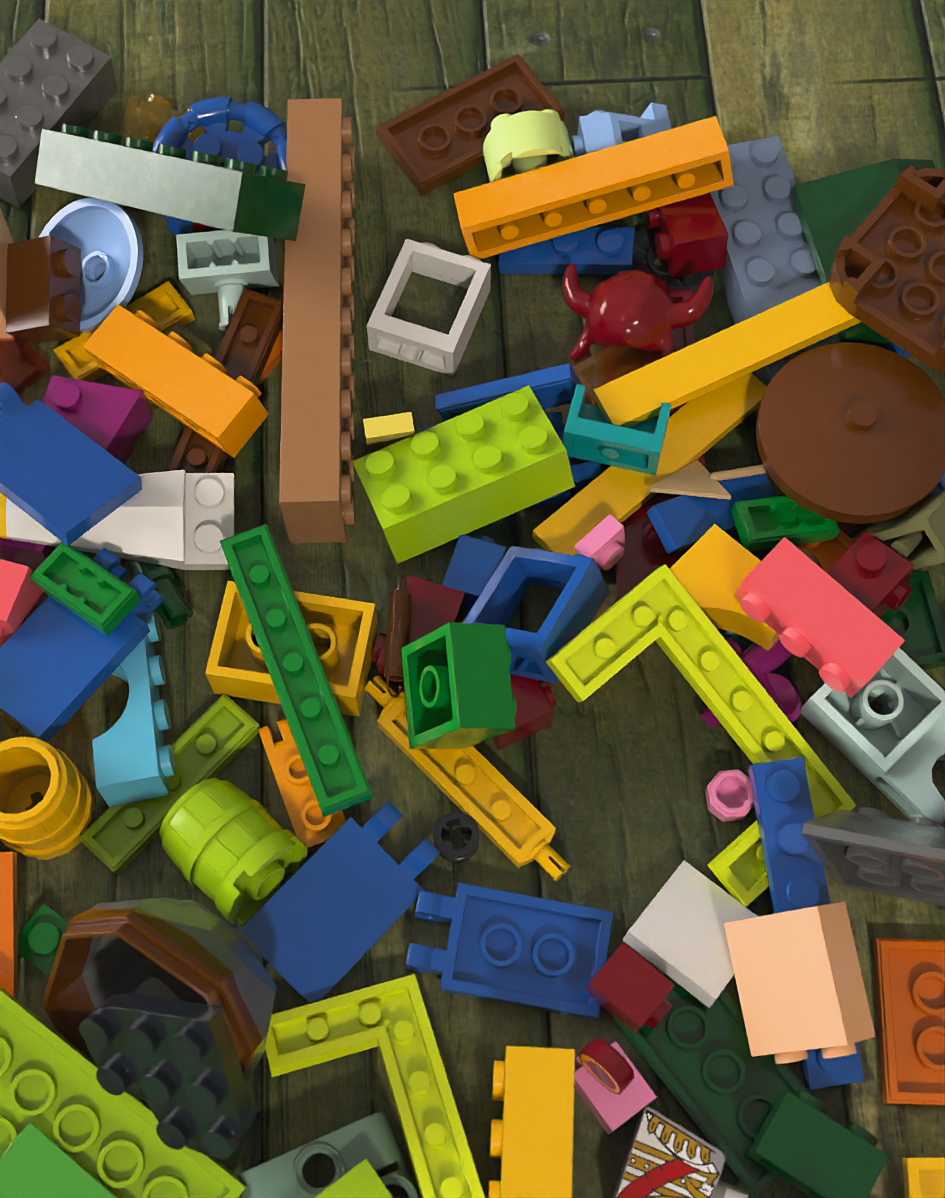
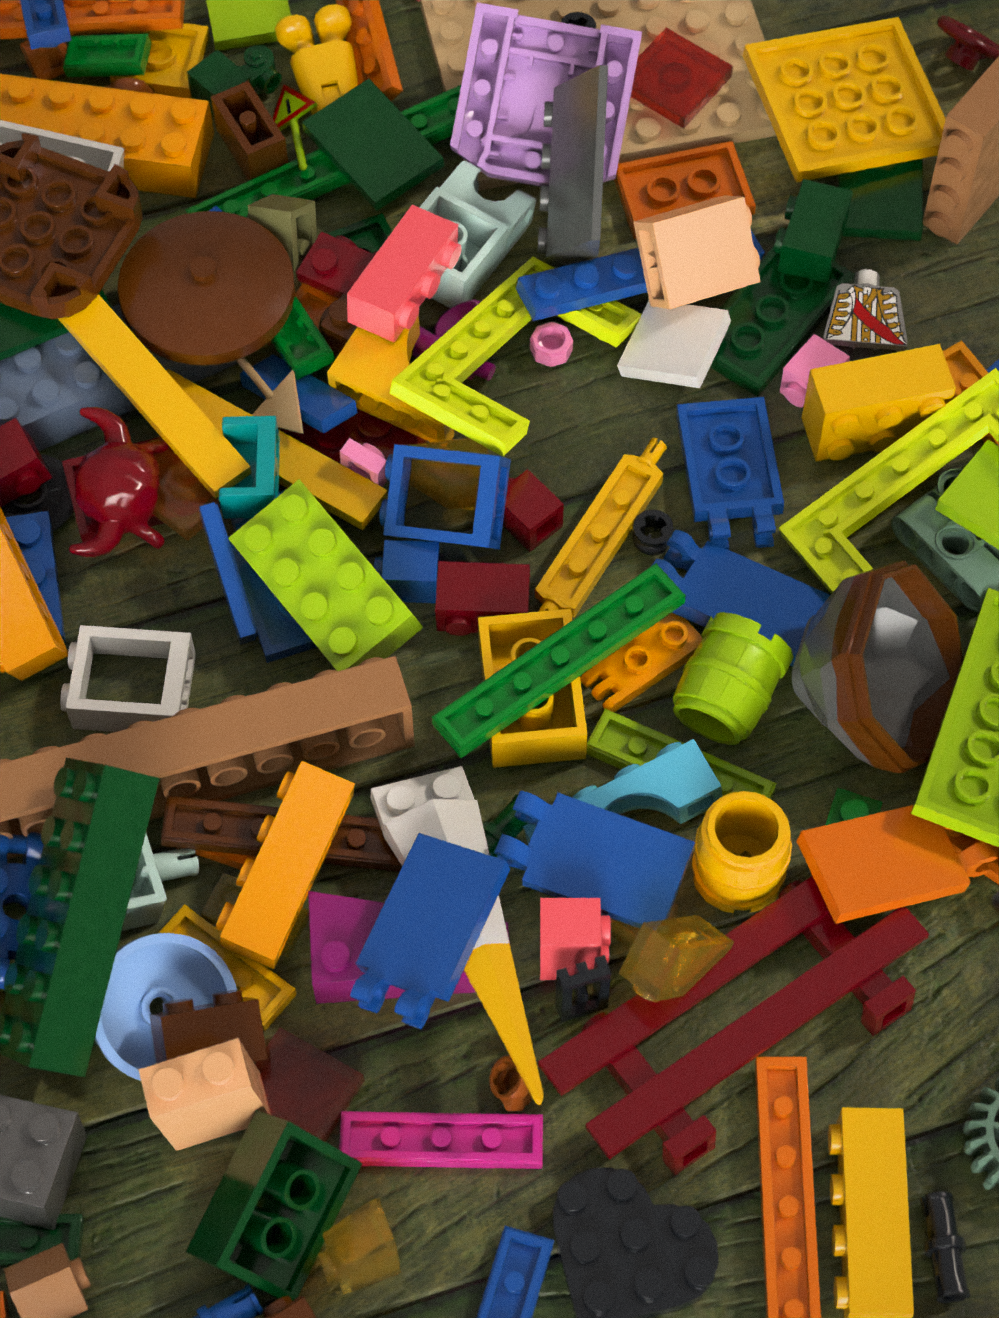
camera: 105 degrees left, 5 degrees down
green plate [29,542,141,637] -> none
black plate [80,993,254,1159] -> none
light yellow tile [363,412,414,455] -> none
reddish brown piece [384,574,412,698] -> none
green brick [401,622,517,749] -> none
dark red tile [578,1038,634,1095] -> none
dark red brick [585,941,675,1034] -> none

